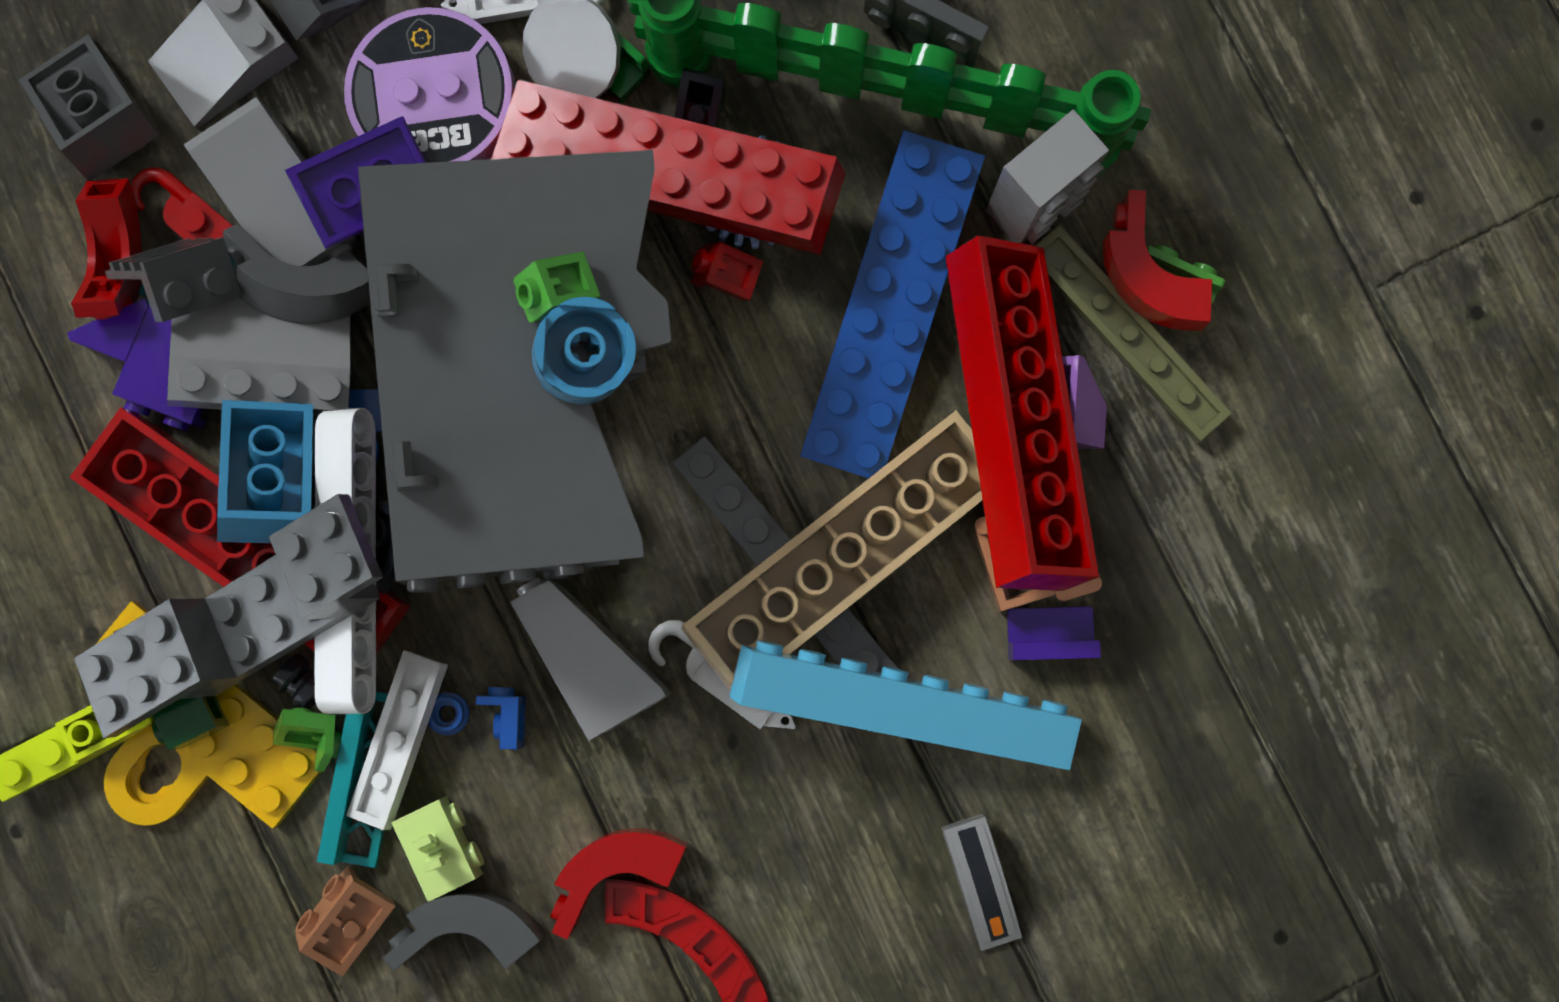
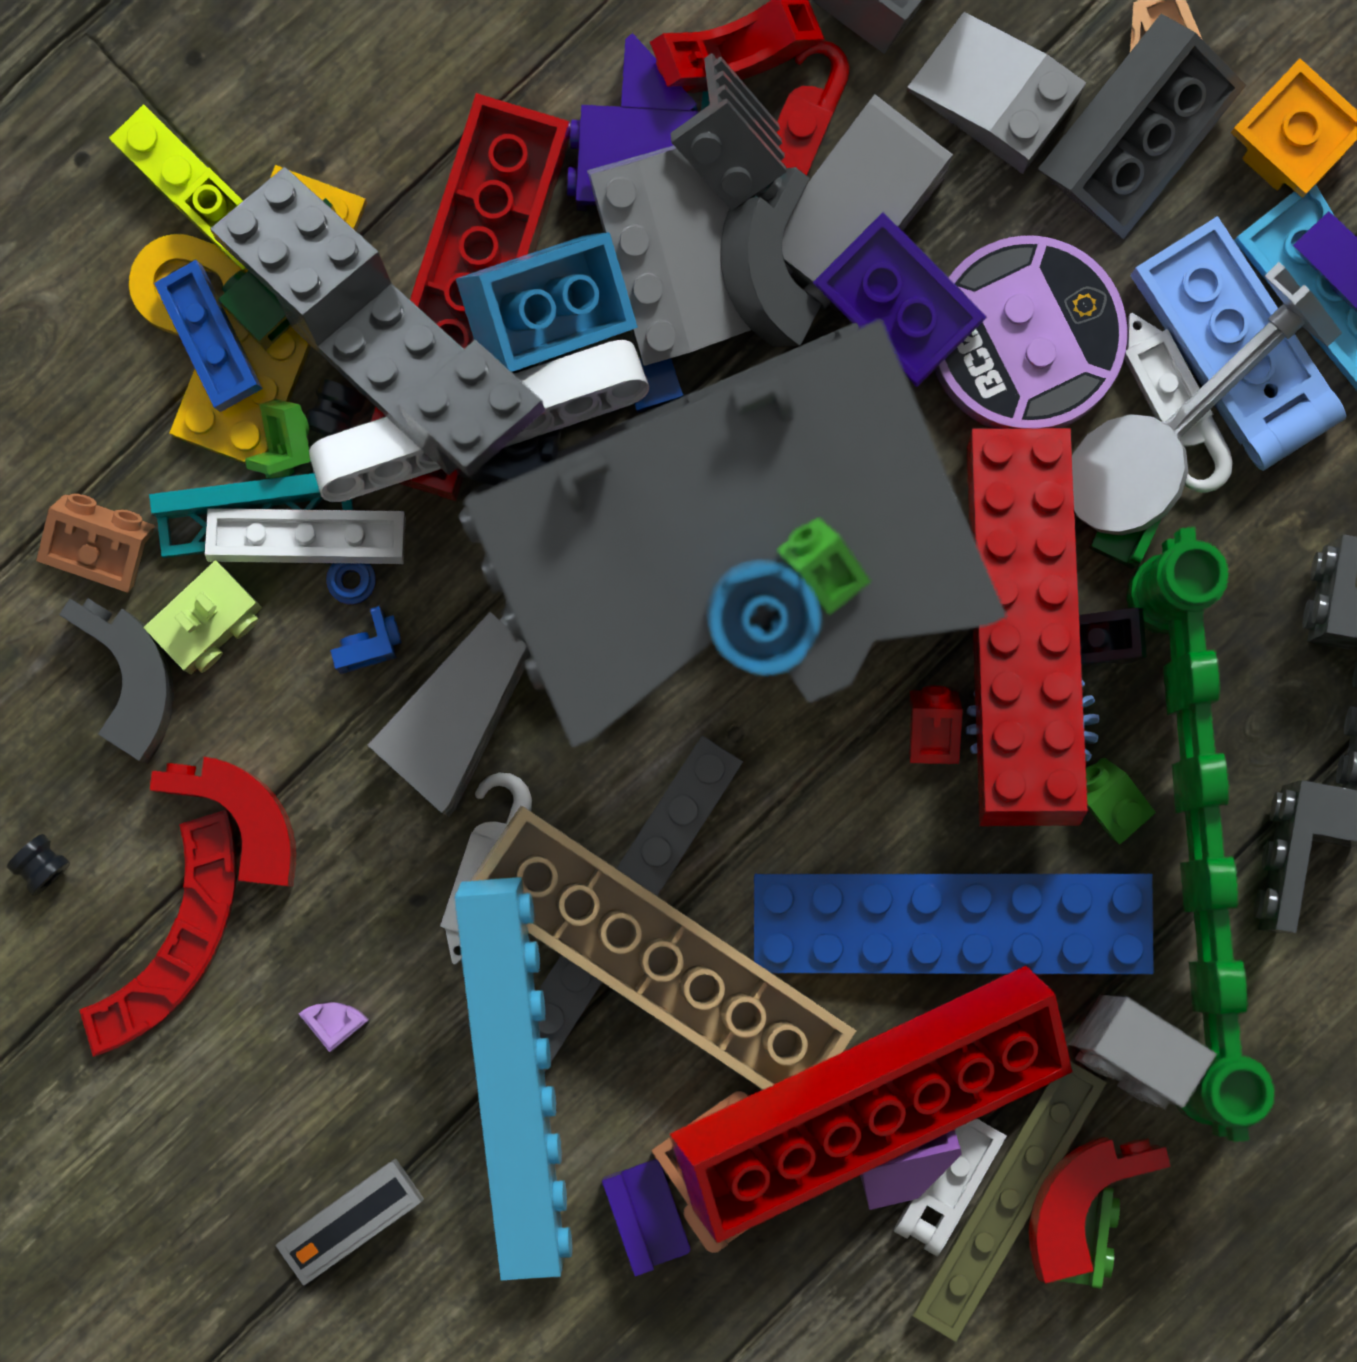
camera: 65 degrees right, 0 degrees up
none -> blue plate [154,260,263,412]
none -> lavender tile [299,1002,369,1052]
none -> white plate [894,1119,1006,1256]
none -> bright green bracket [1086,758,1156,845]

